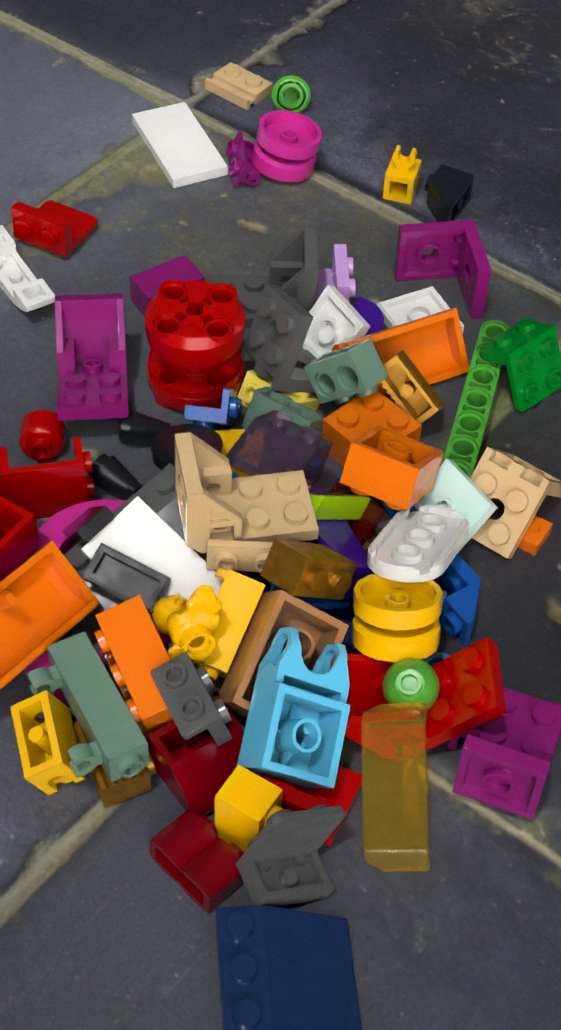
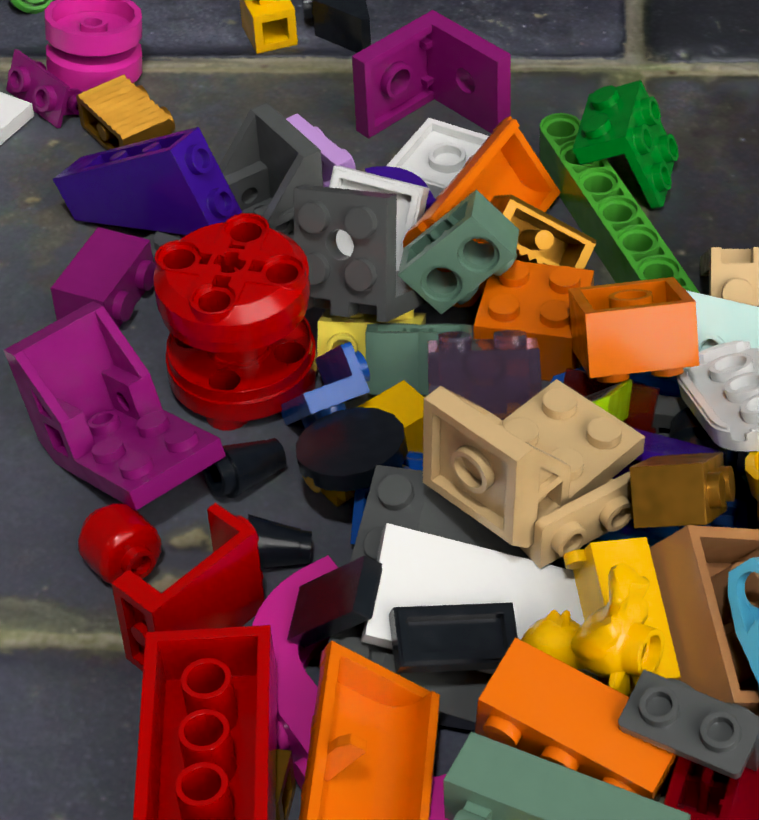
camera: 30 degrees left, 5 degrees down
none -> dark purple slope [53,127,243,235]
none -> brick [76,74,175,150]

